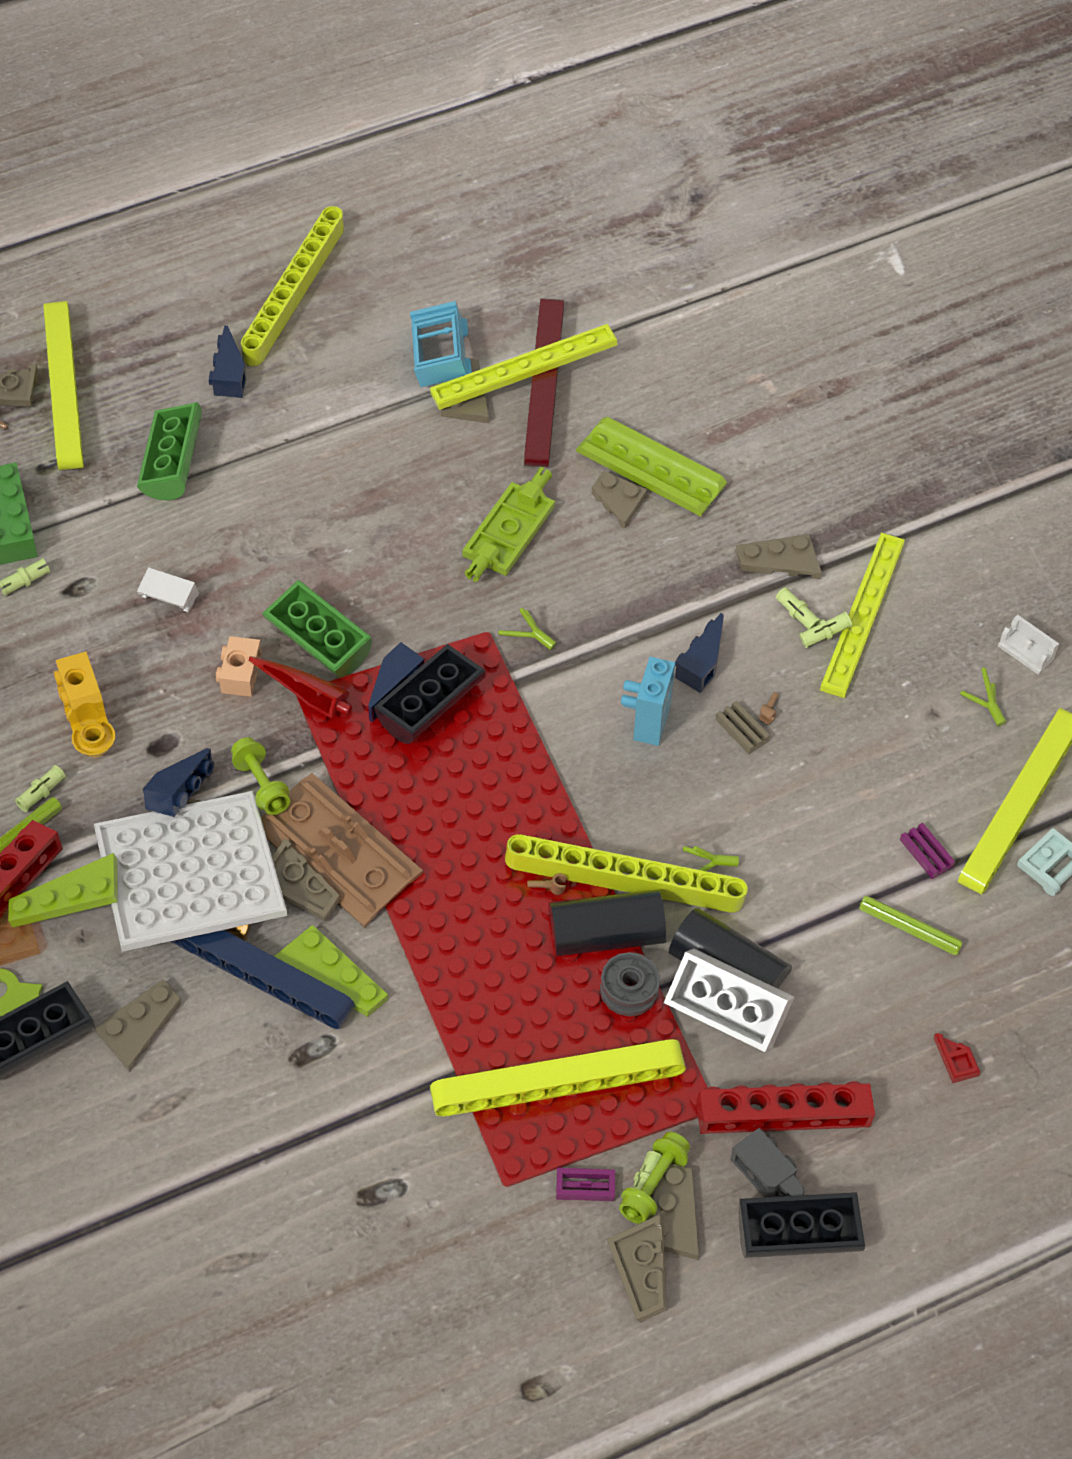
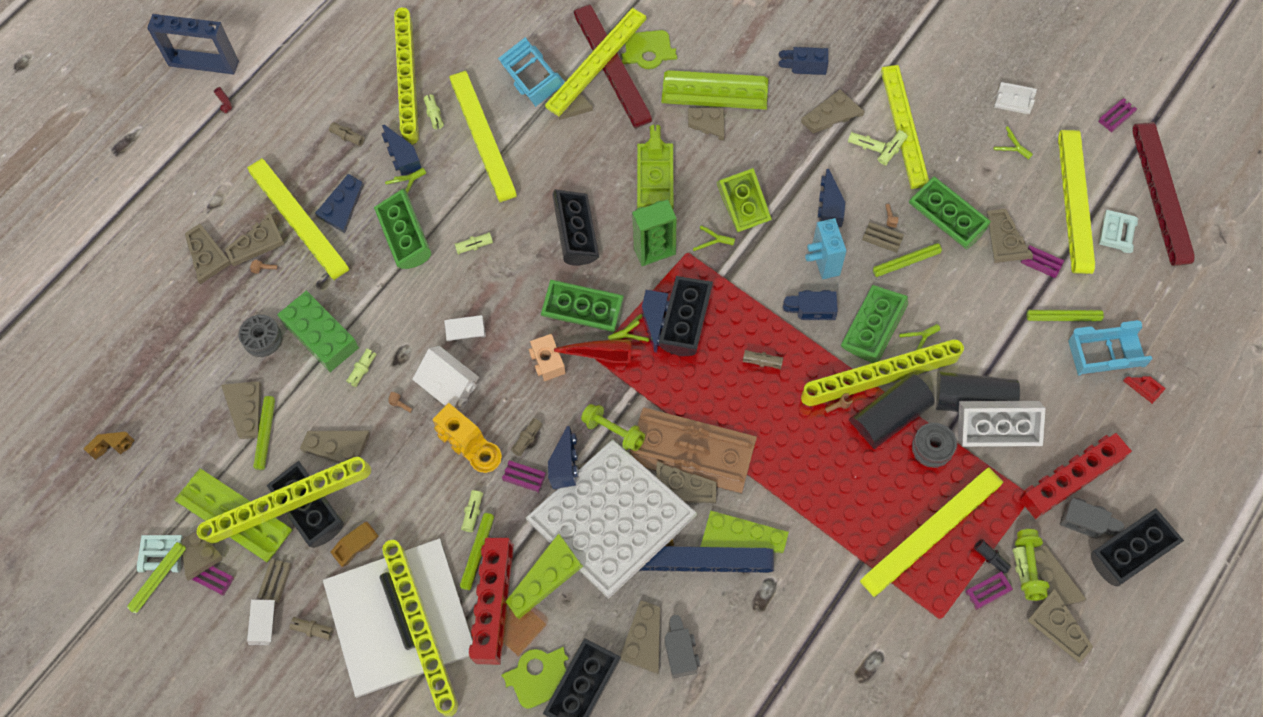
camera: 25 degrees left, 10 degrees up
none -> dark blue window [147,14,239,75]
none -> dark red arm [213,87,233,114]
none -> dark blue wing [315,174,364,233]
none -> dark tan pin [329,122,365,147]
none -> lime plant [385,168,426,194]
none -> medium nougat hand [388,392,413,413]
none -> white piece [412,346,479,409]
none -> yellowish green pin [423,95,444,130]
none -> neon yellow beam [449,70,517,203]
none -> yellowish green pin [454,232,493,255]
none -> magenta tile [502,460,546,493]
none -> dark tan pin [511,418,543,457]
none -> black brick [552,189,599,266]
none -> lime plant [608,314,649,342]
none -> lime piece [621,30,677,69]
none -> bright green brick [632,200,677,267]
none -> dark grey hinge [664,614,700,679]
none -> lime slope [716,168,772,232]
none -> dark tan pin [743,350,783,369]
none -> dark blue hinge [778,47,828,75]
none -> dark blue hinge [782,290,838,320]
none -> bright green slope [841,285,908,363]
none -> lime axle [872,243,942,277]
none -> bright green brick [909,176,991,250]
none -> black axle [974,539,1011,574]
none -> dark tan wing [987,209,1033,263]
none -> medium azure piece [1068,320,1152,376]

